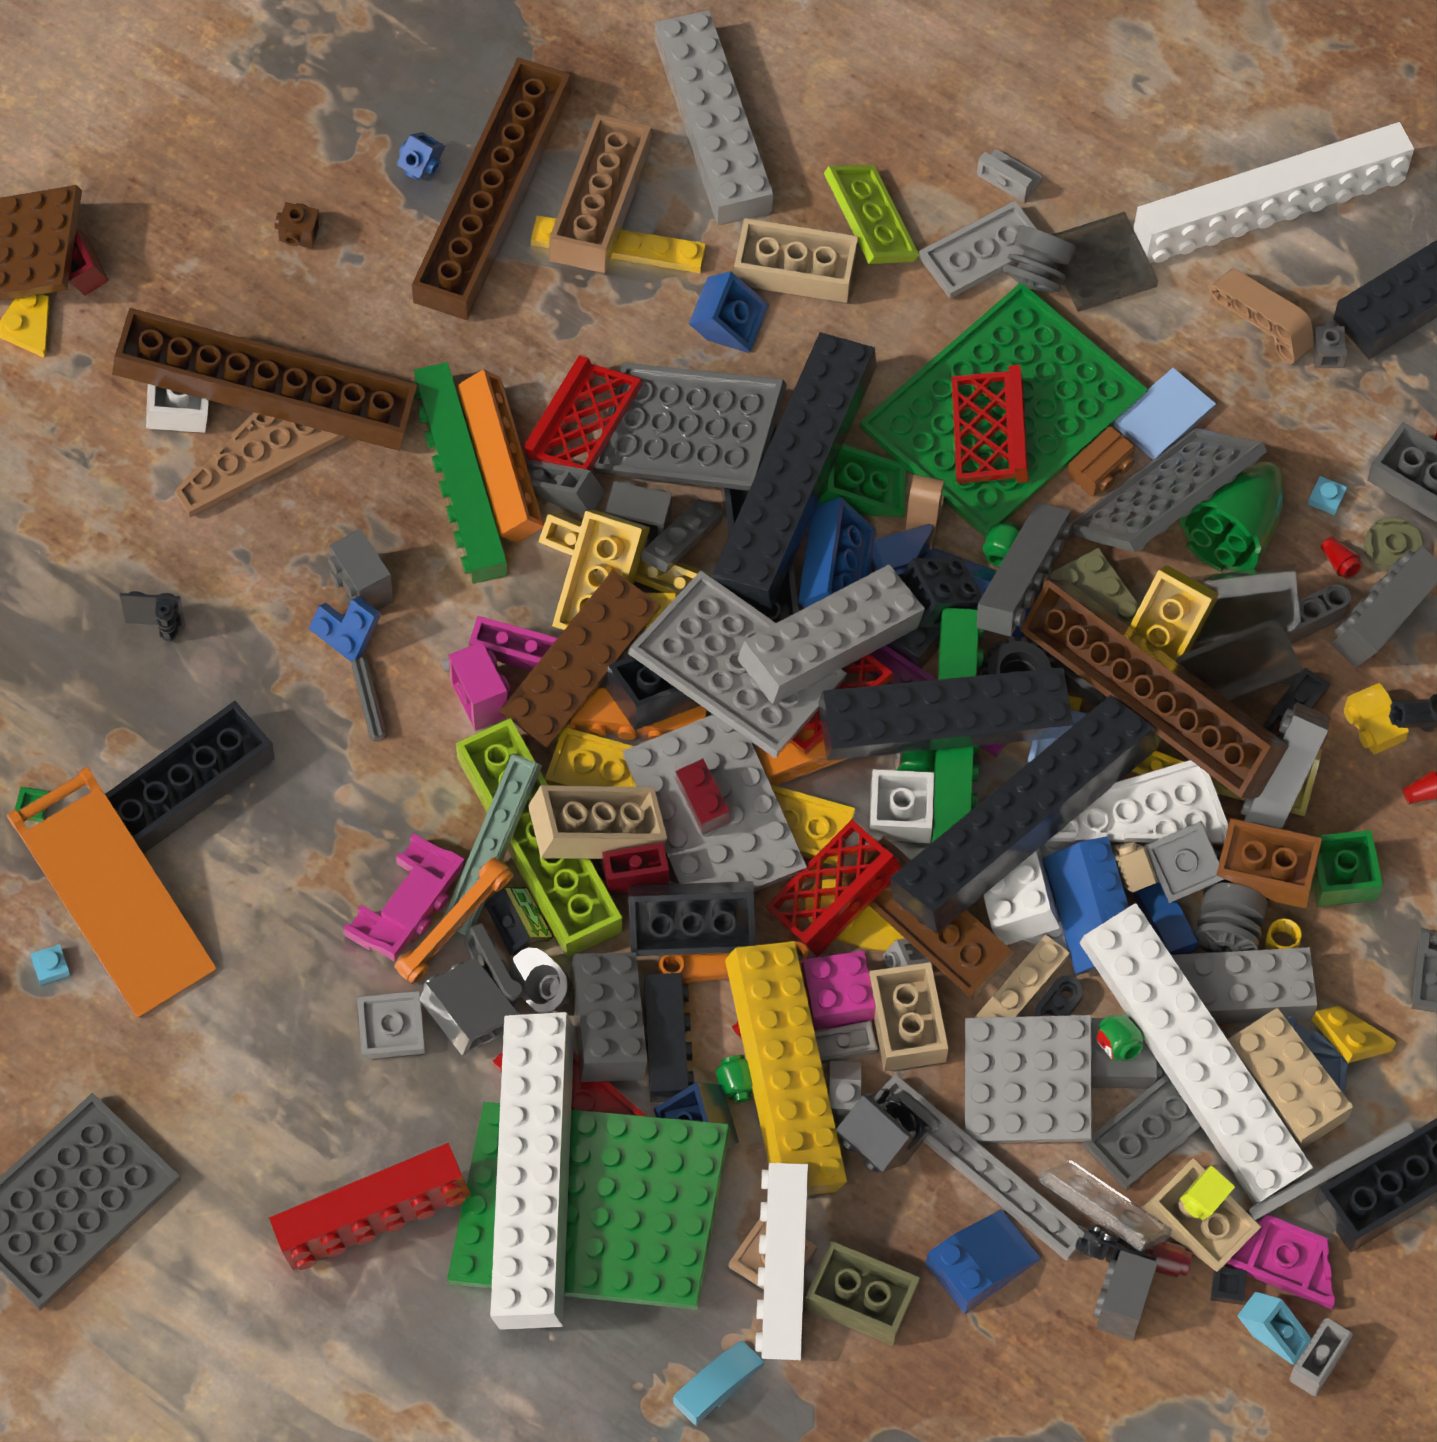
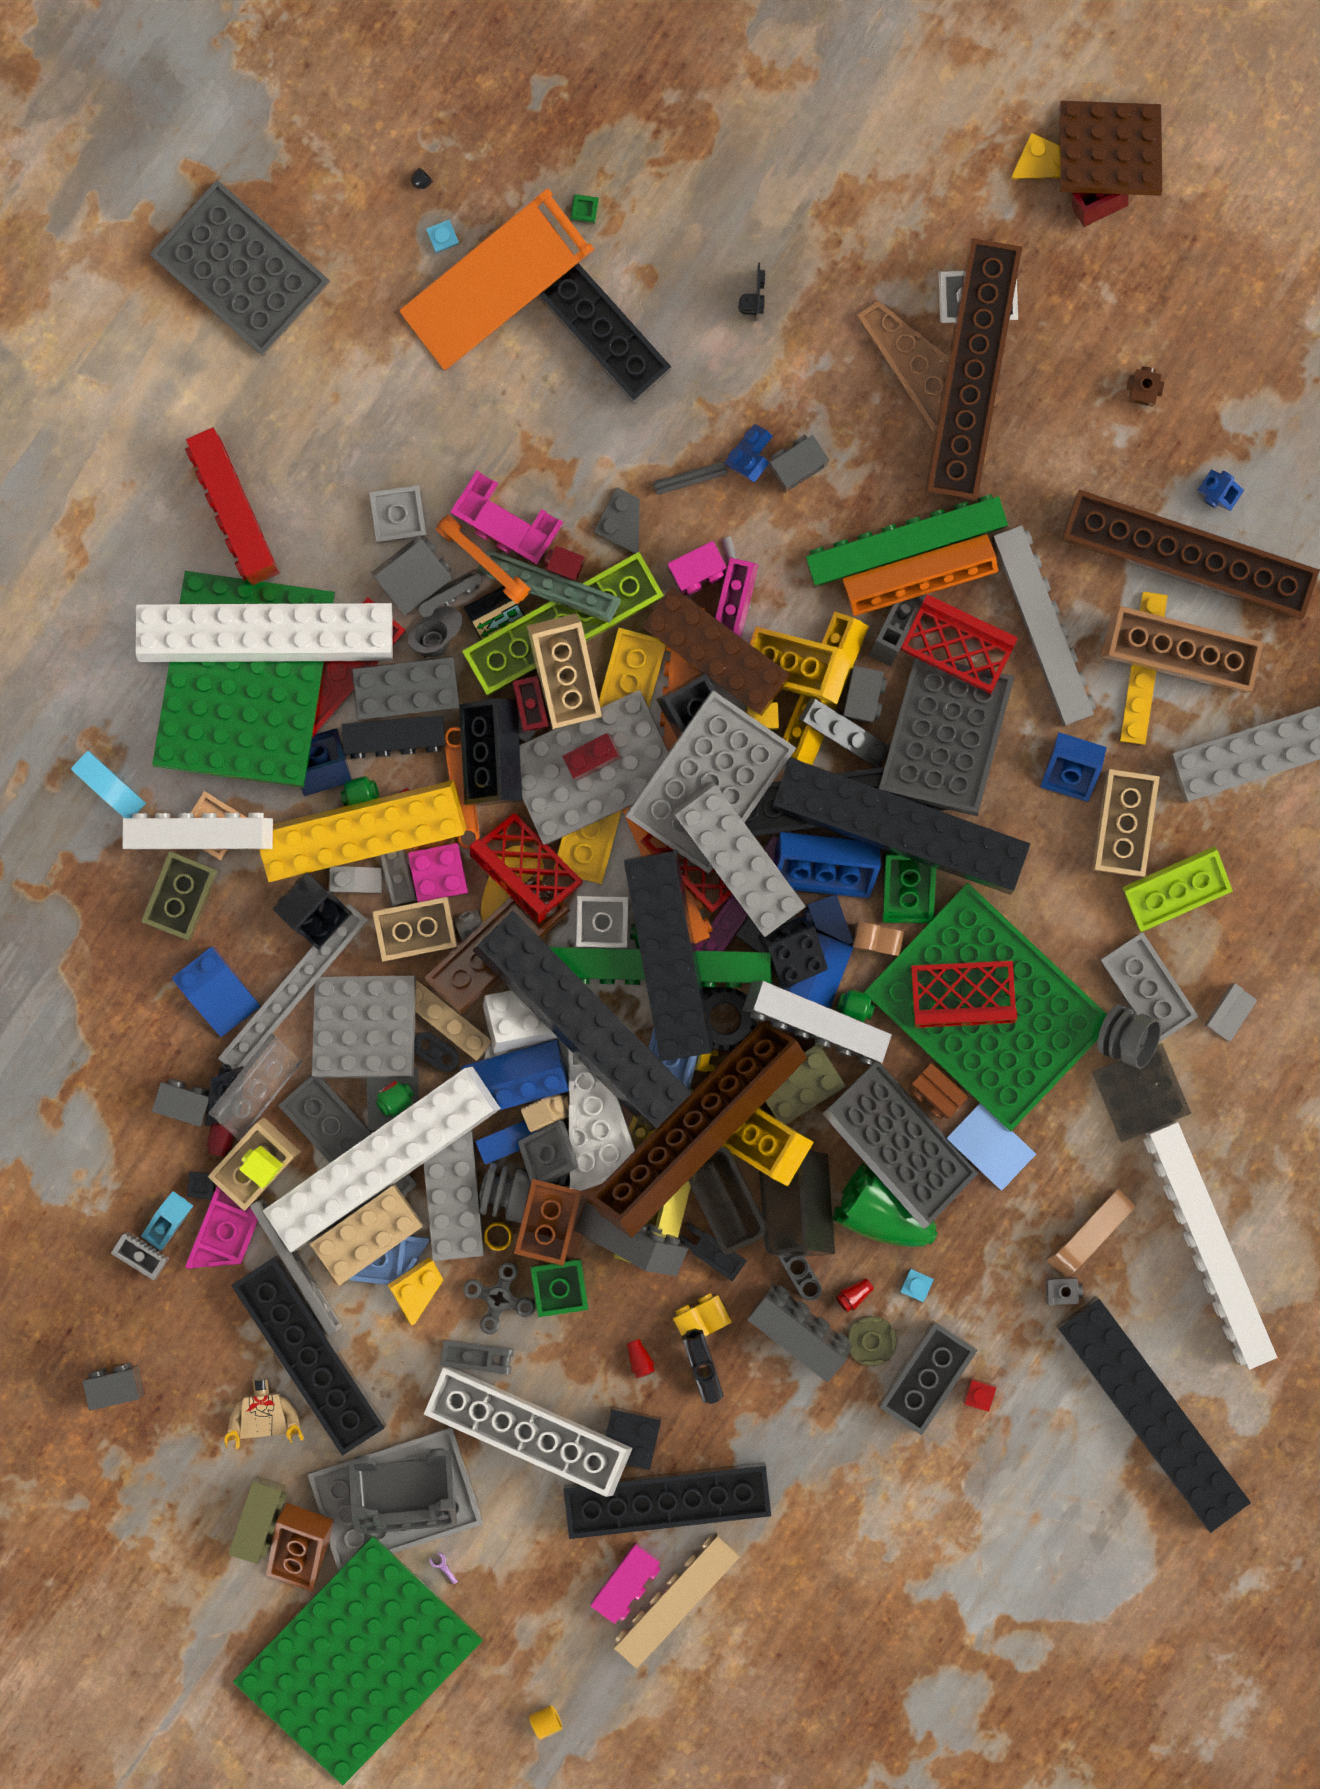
camera: 90 degrees right, 25 degrees up
none -> dark grey gear [463,1261,536,1335]
none -> dark red brick [544,545,585,582]
none -> dark grey wing [594,487,640,554]
none -> light grey brick [992,526,1096,727]

